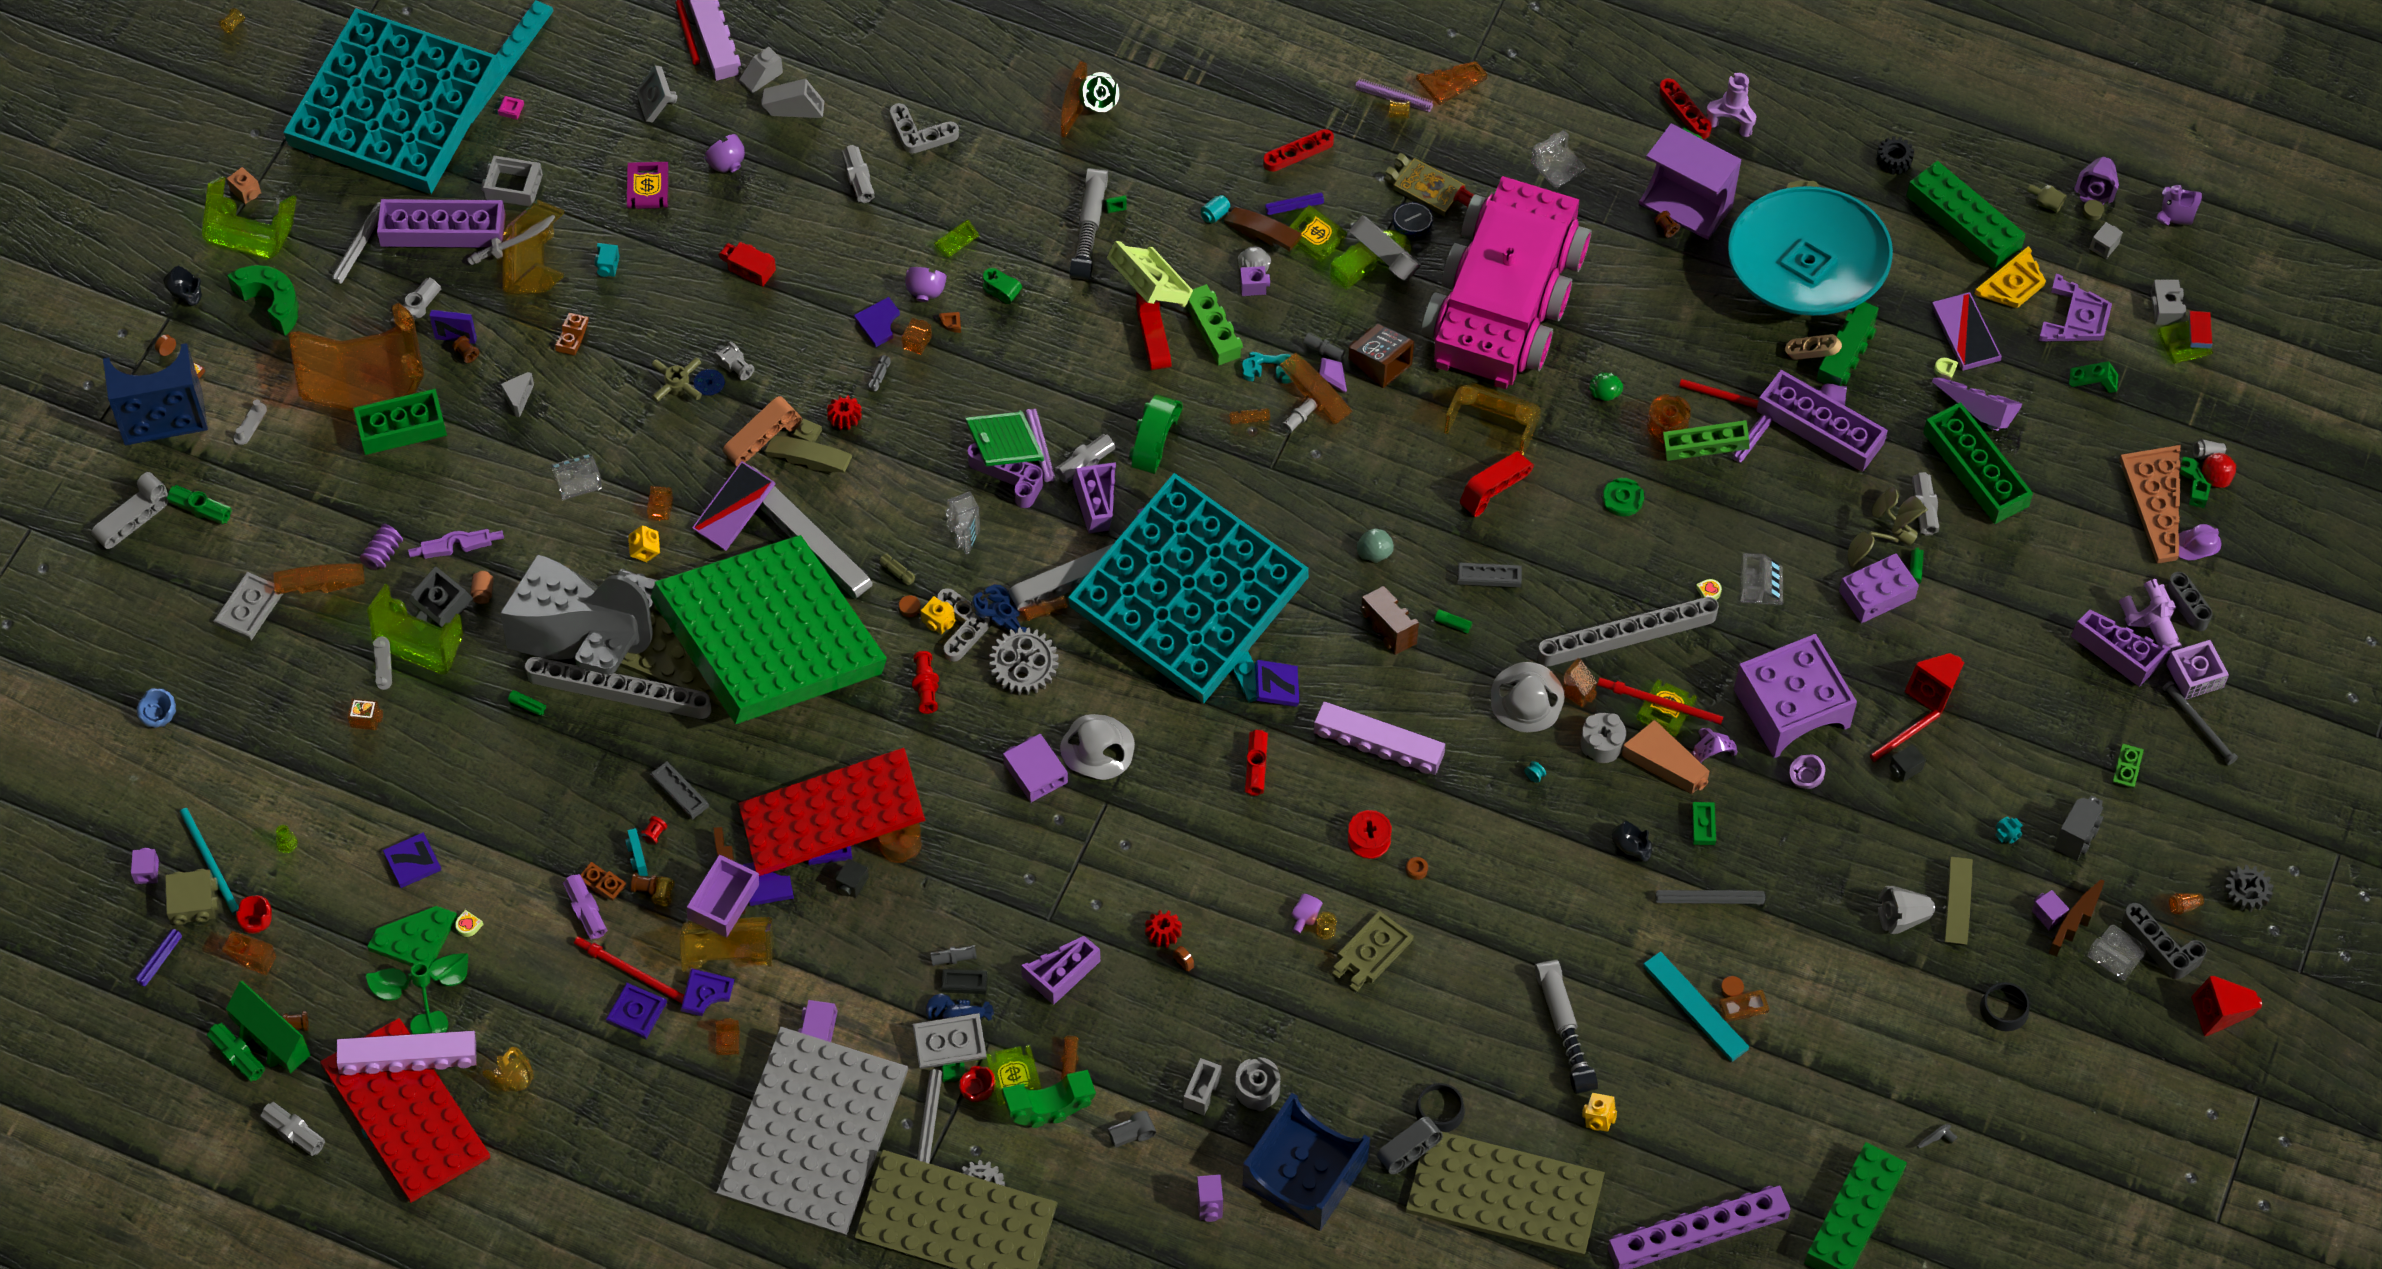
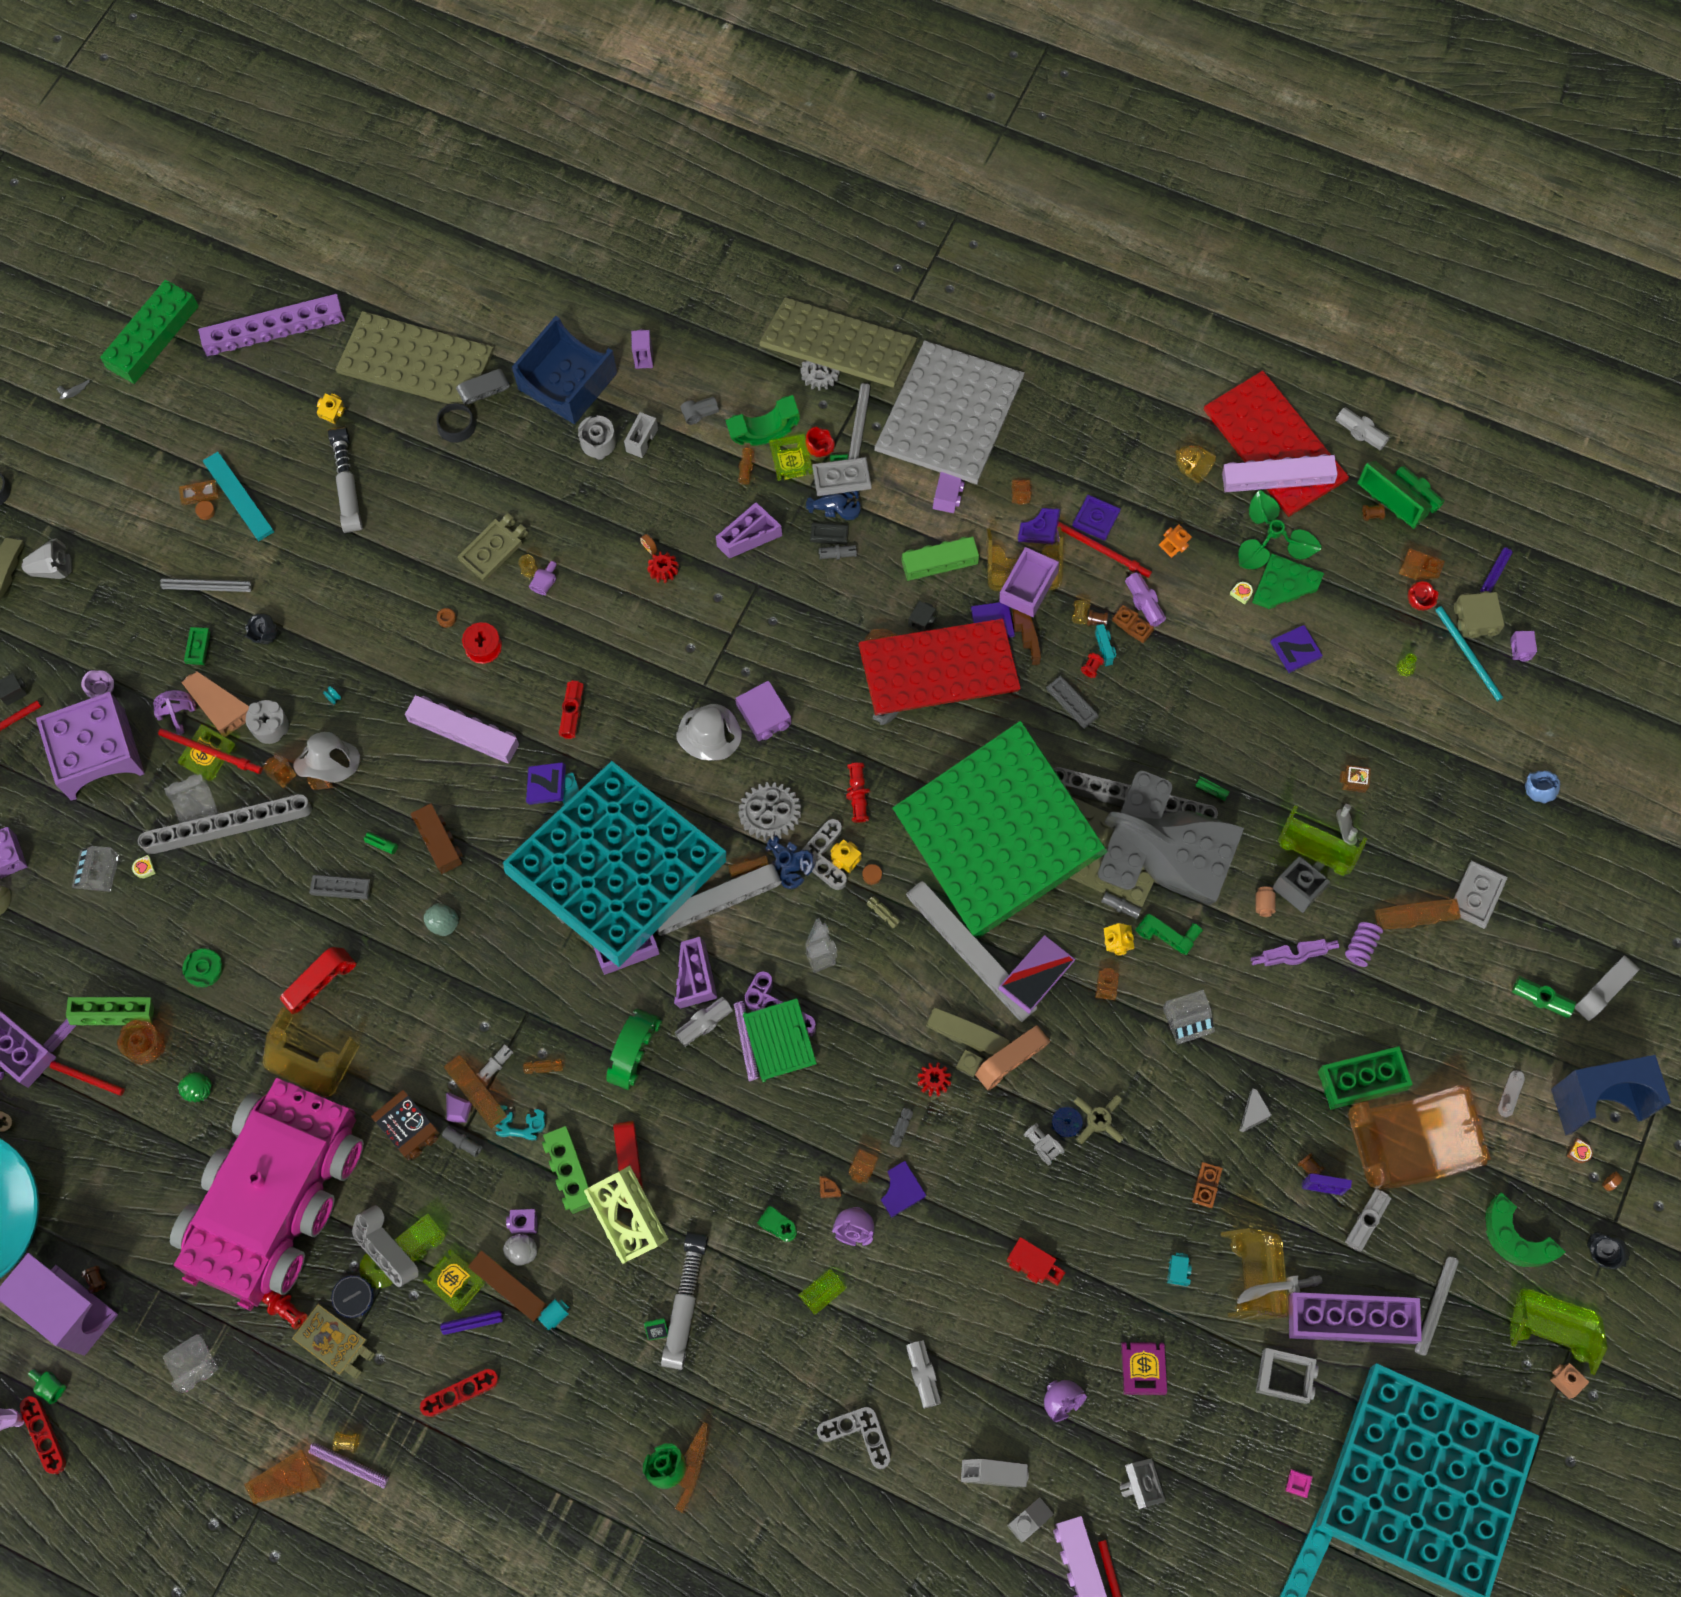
camera: 175 degrees left, 10 degrees up
none -> clear bracket [164,774,218,823]
none -> bright green brick [902,537,979,581]
none -> green beam [1135,914,1203,955]
none -> orange brick [1159,525,1192,558]

